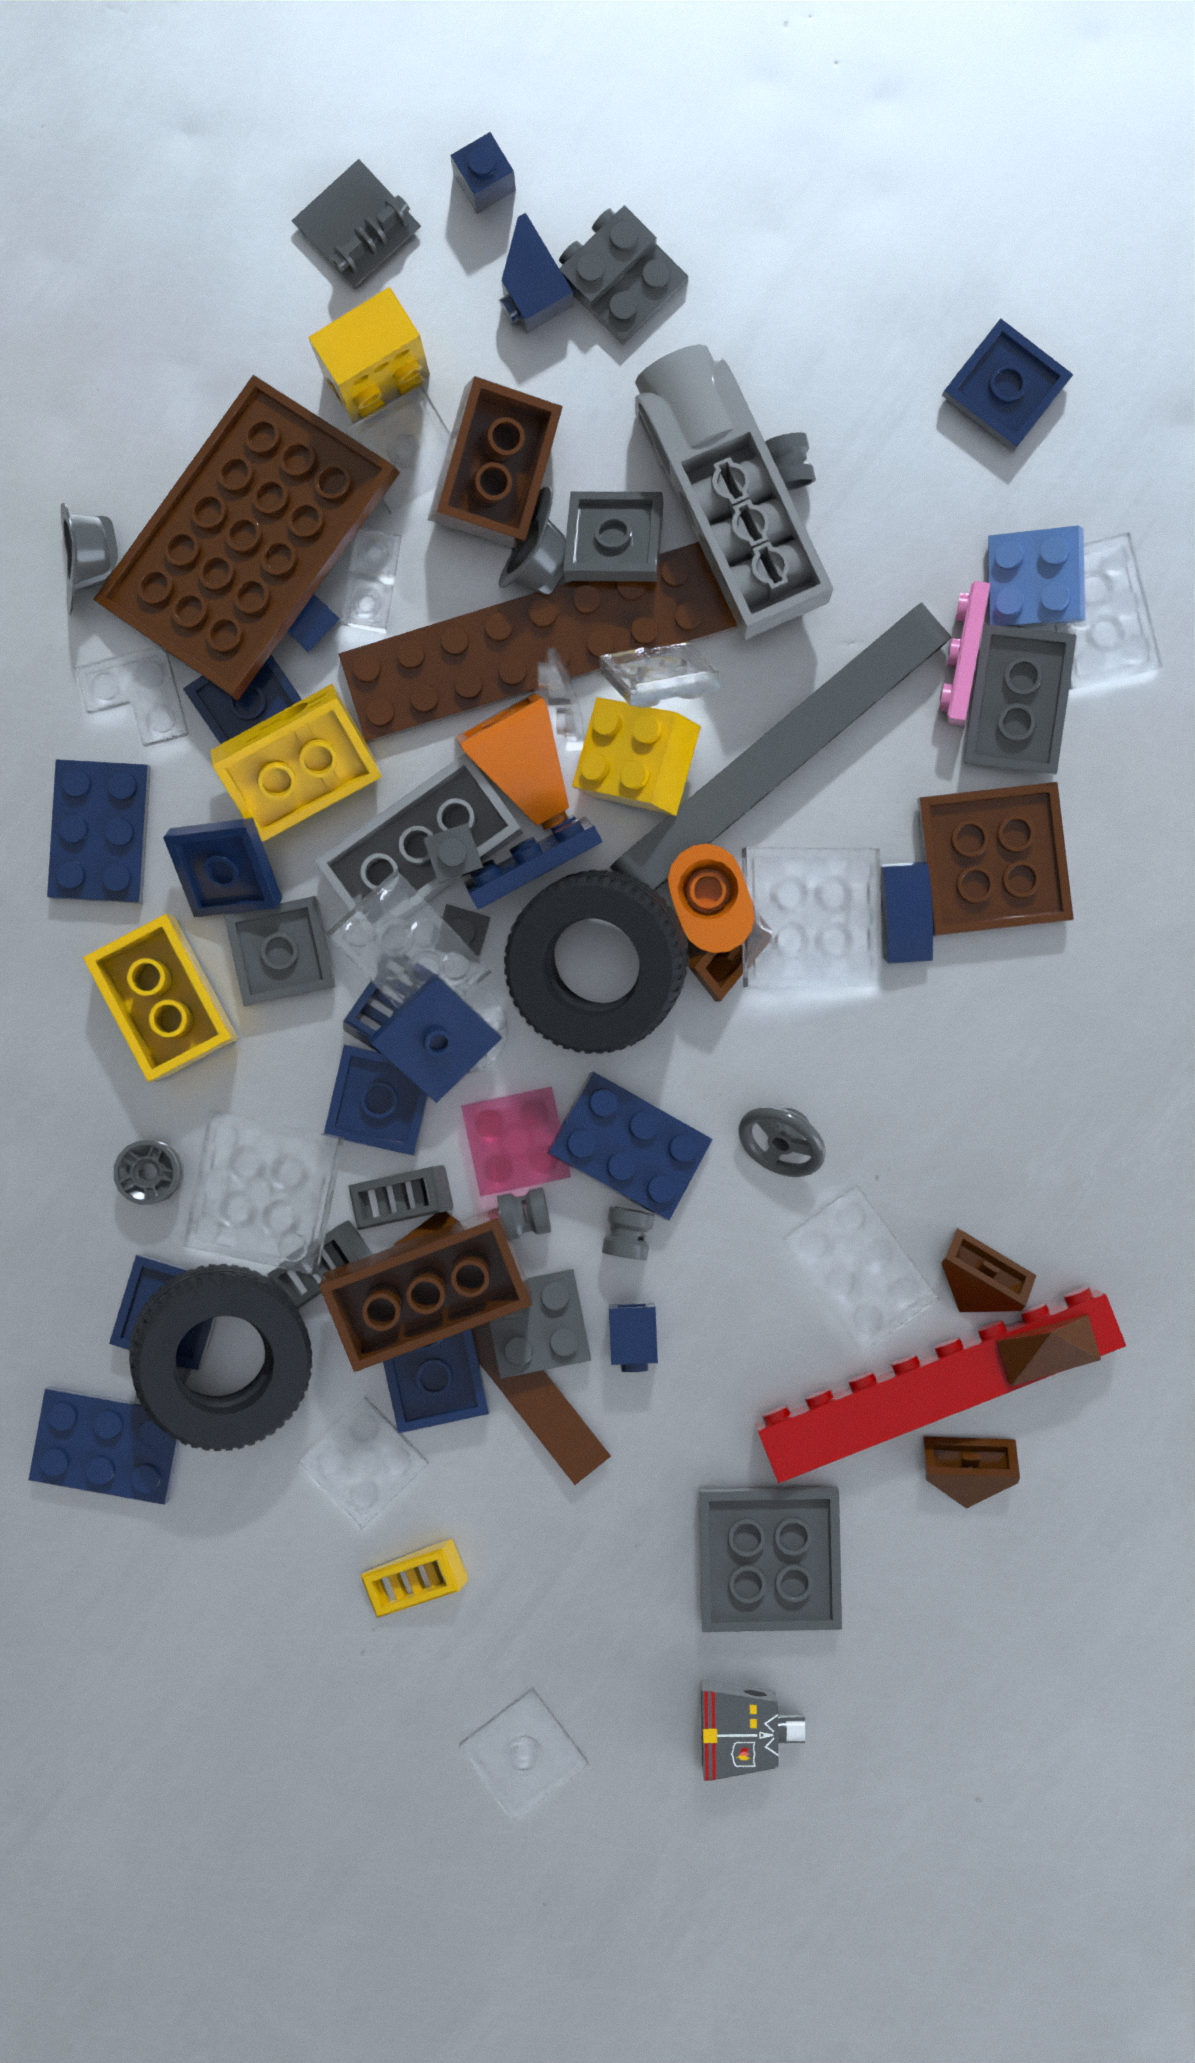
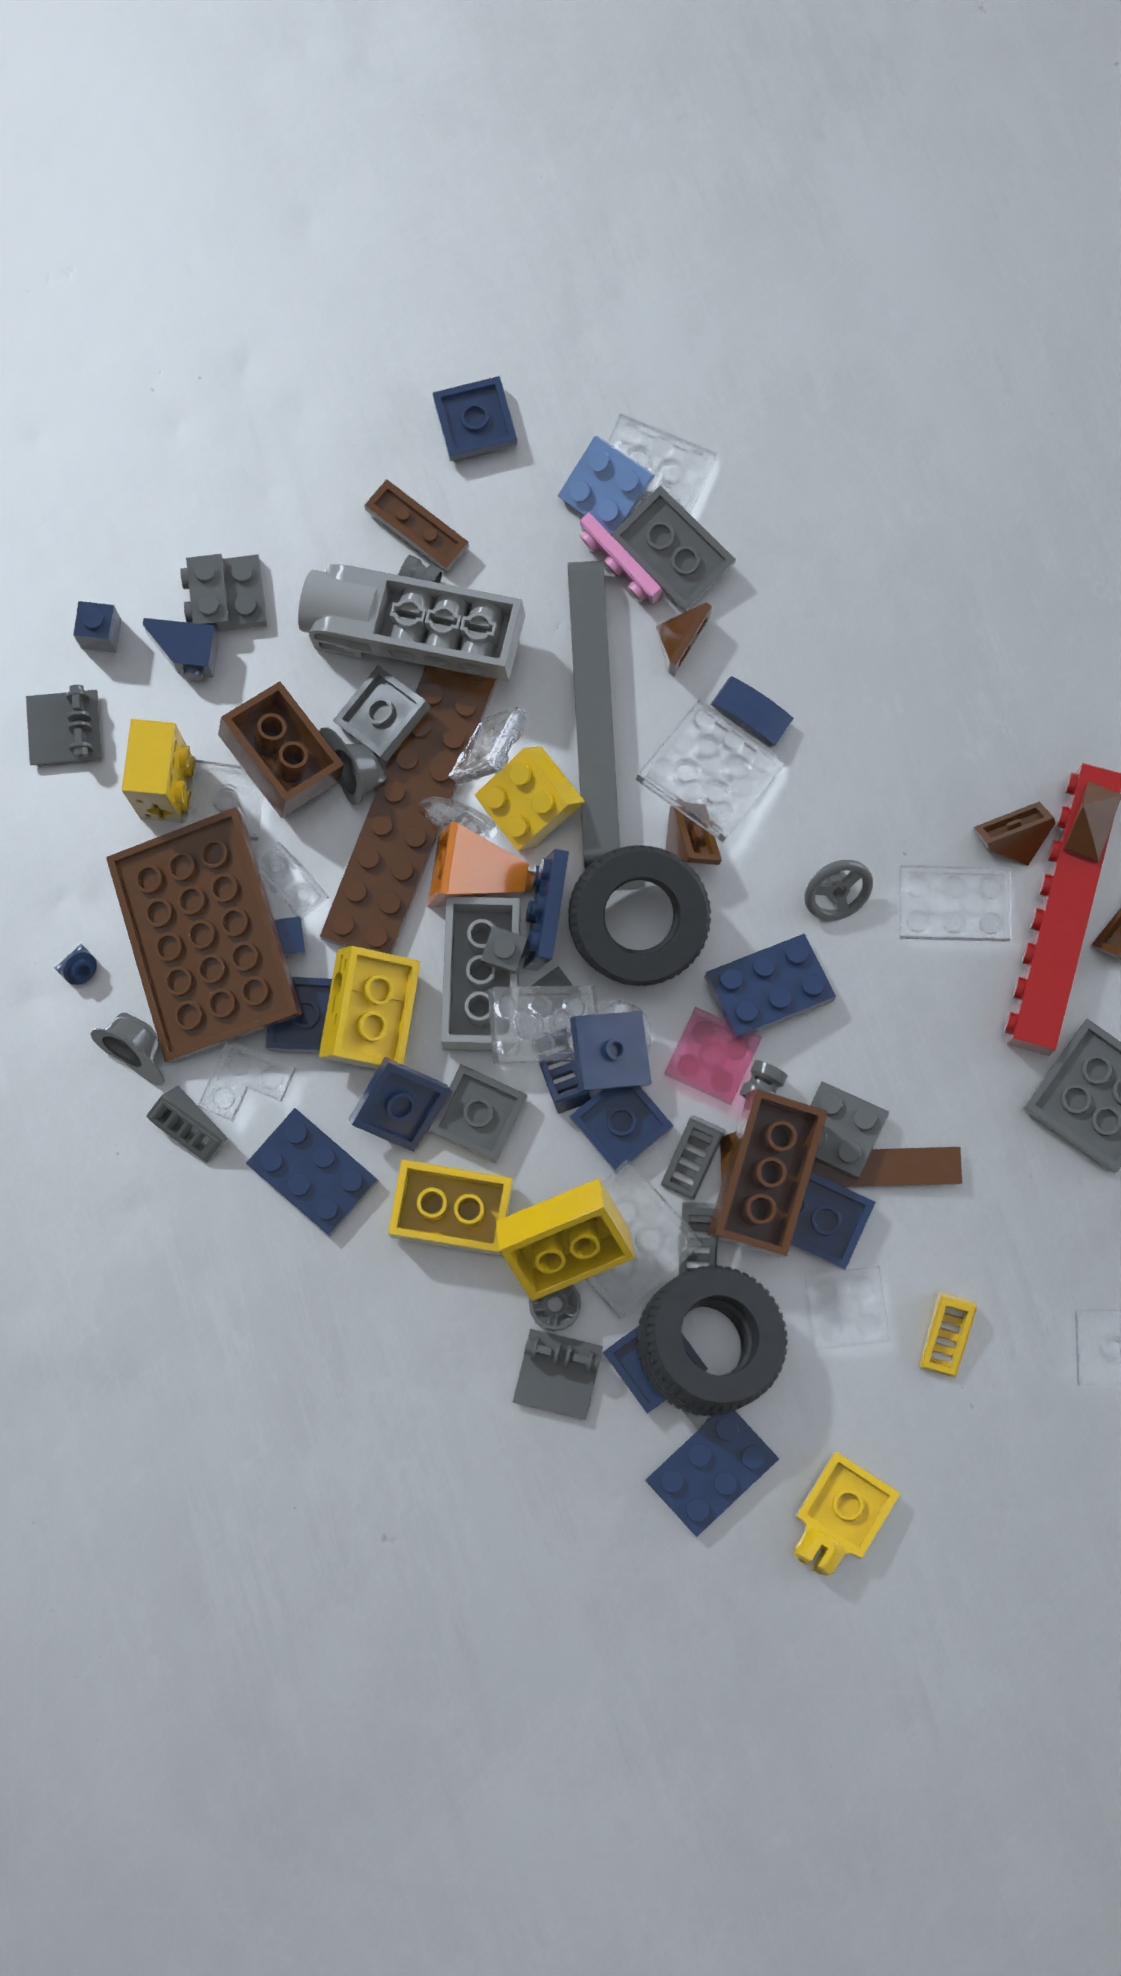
camera: 55 degrees left, 10 degrees down
dark grey wheel [602,1206,655,1260] -> none
dark blue brick [609,1303,658,1372] -> none
orange piece [668,843,755,953] -> none
reddish brown plate [917,782,1074,936] -> none
none -> dark blue plate [54,943,97,985]
none -> dark grey slope [146,1086,228,1163]
none -> reddish brown plate [364,479,469,572]
none -> yellow brick [496,1178,635,1301]
none -> dark grey hinge [513,1329,603,1420]
none -> reddish brown slope [656,602,712,676]
none -> yellow plate [794,1451,901,1576]

